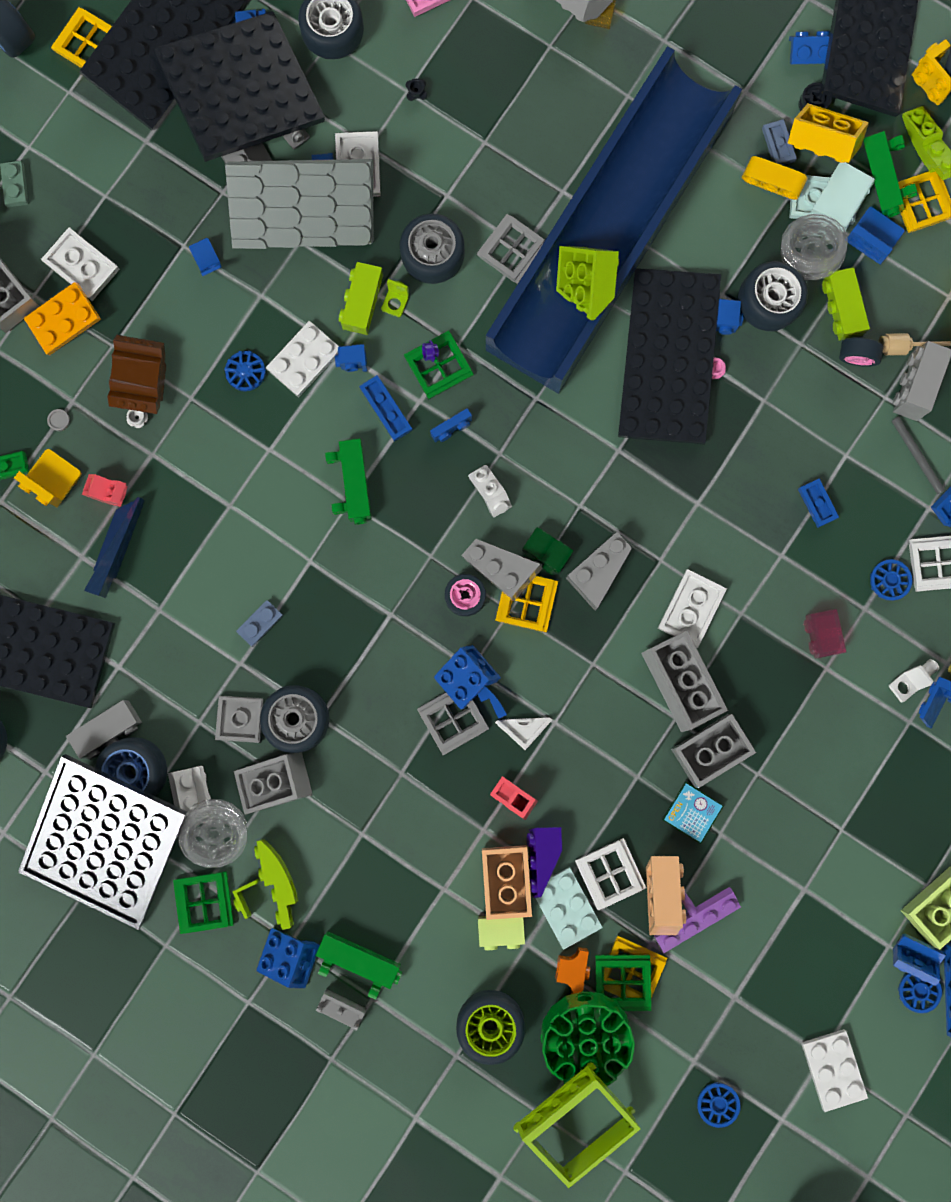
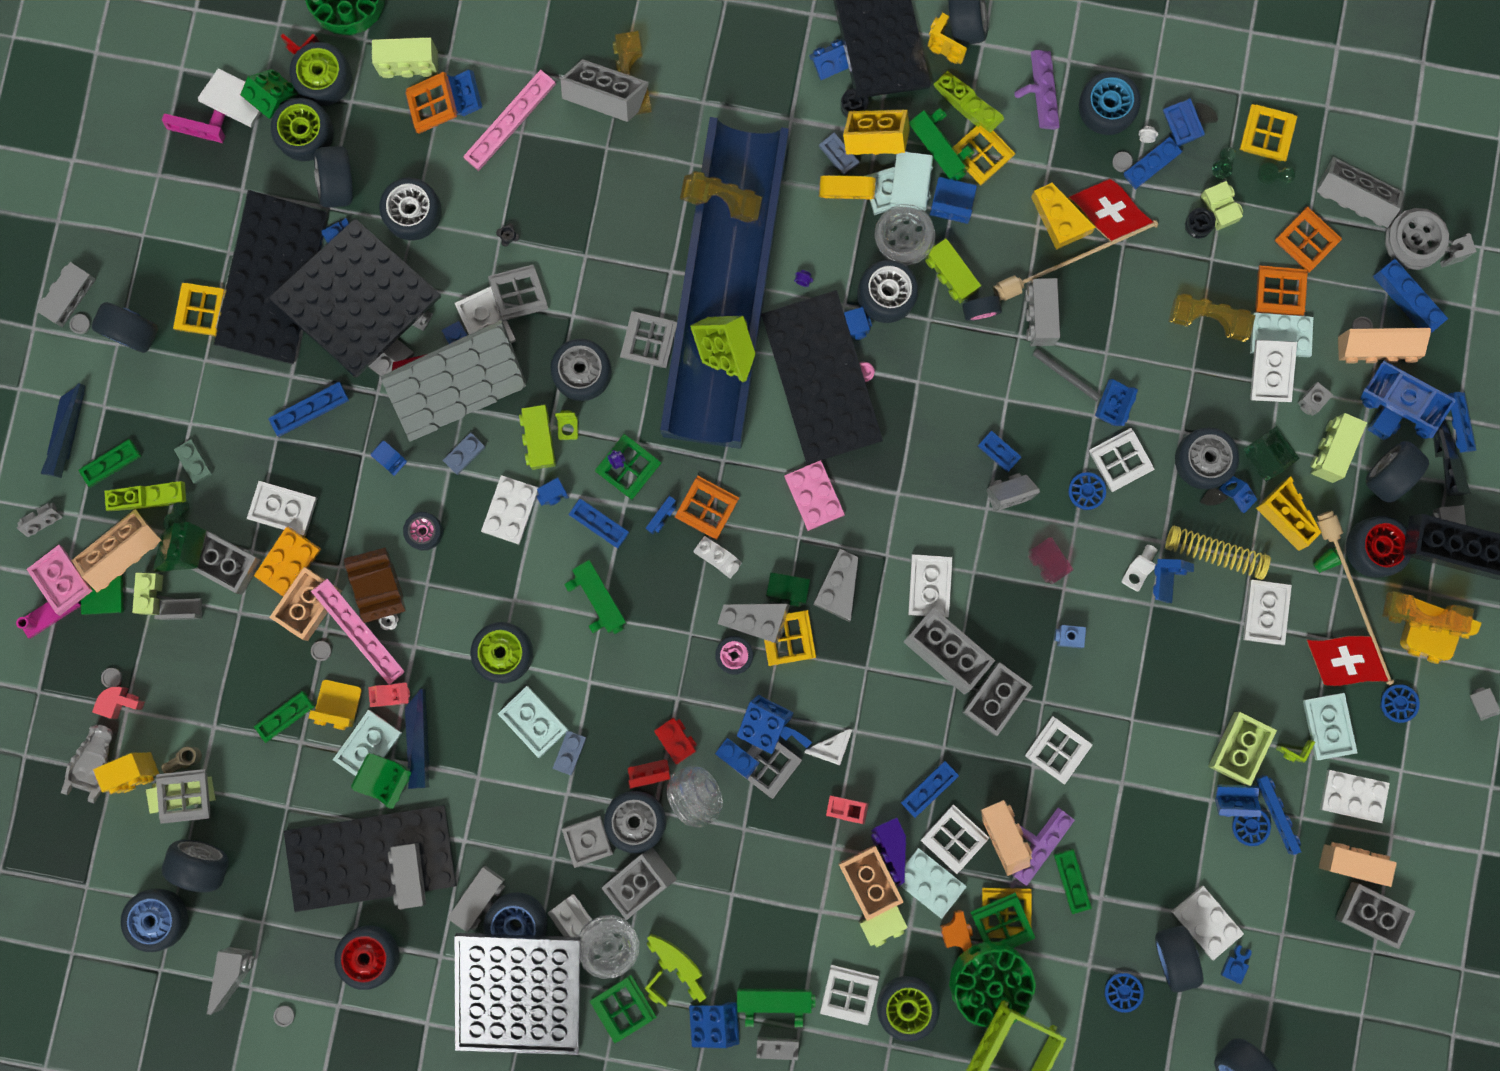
camera: 20 degrees left, 0 degrees up
blue wheel [224,351,266,391] -> none
medium azure tile [662,782,724,844] -> none
none -> blue plate [268,382,350,437]
none -> light nougat brick [269,567,342,641]
none -> bright pink plate [311,579,405,685]
none -> light aqua plate [333,710,402,776]
none -> green bracket [351,753,412,809]
none -> light grey brick [388,843,426,909]
none -> wheel [403,512,443,551]
none -> sand blue plate [443,433,486,475]
none -> wheel [470,622,533,683]
none -> light grey piece [488,265,548,321]
none -> light aqua plate [498,686,569,758]
none -> red bracket [628,759,671,788]
none -> red bracket [654,717,697,765]
none -> clear wheel [667,765,723,828]
none -> orange piece [675,475,740,540]
none -> clear yellow arch [680,171,762,223]
none -> blue plate [715,738,759,779]
none -> bright pink plate [784,460,845,531]
none -> dark purple plate [794,270,813,287]
none -> white piece [820,965,879,1025]
none -> blue plate [901,761,959,818]
none -> light grey slope [986,473,1040,512]
none -> white piece [1025,716,1092,785]
none -> green tile [1053,849,1092,914]
none -> medium blue brick [1054,625,1086,648]
none -> black wheel [1155,926,1204,993]
none -> blue plate [1220,944,1252,984]

